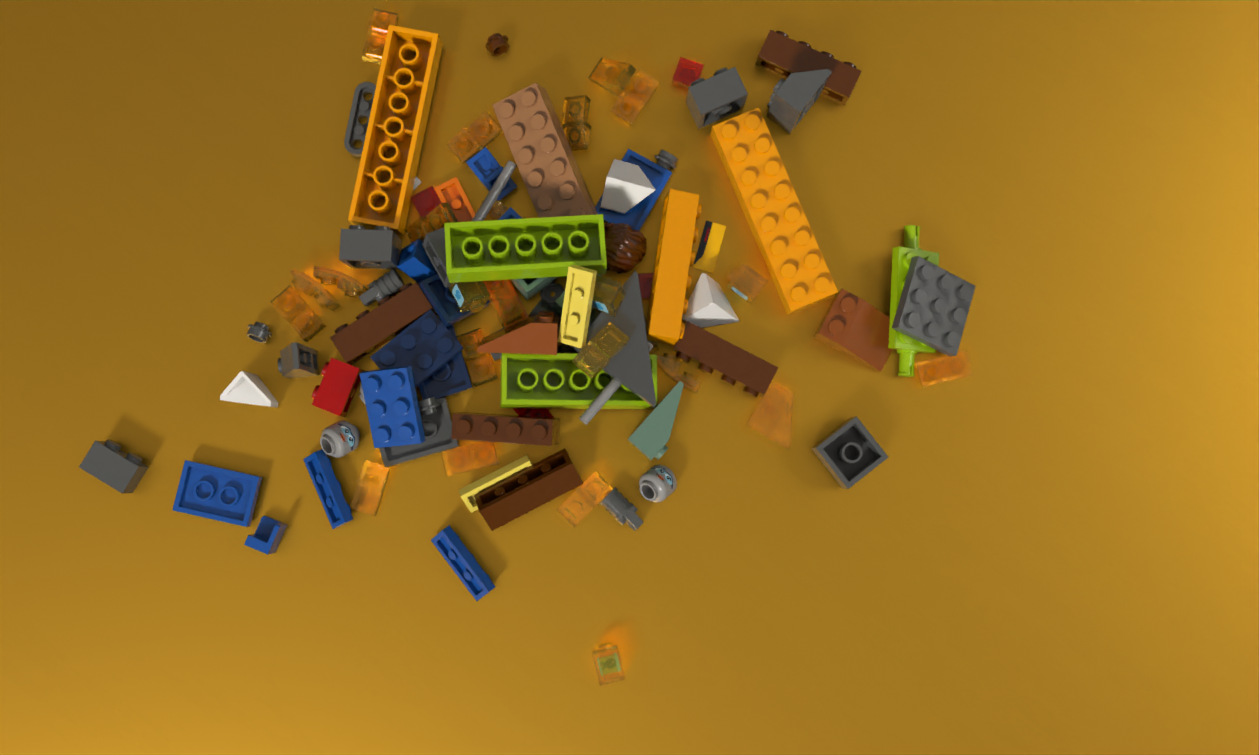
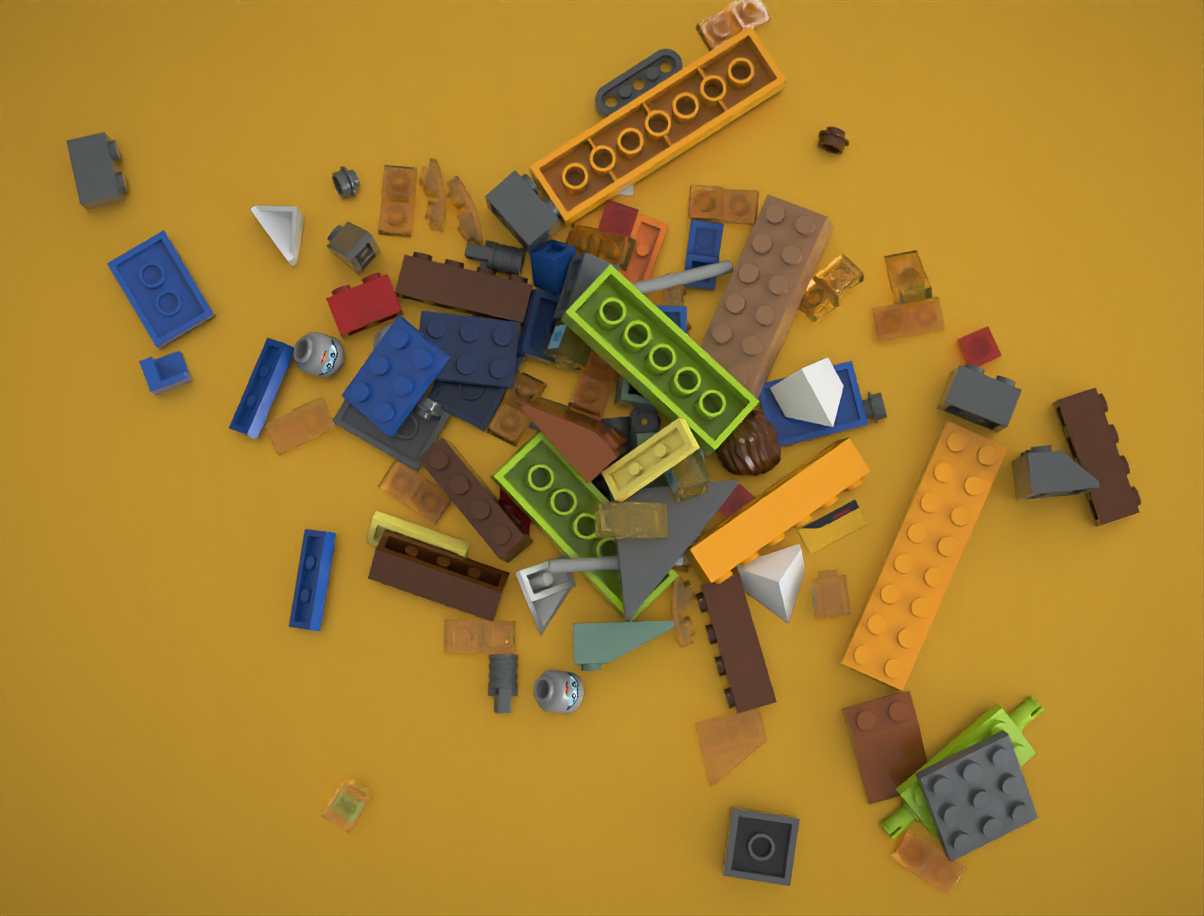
camera: 45 degrees right, 0 degrees up
none -> white slope [516,556,576,635]

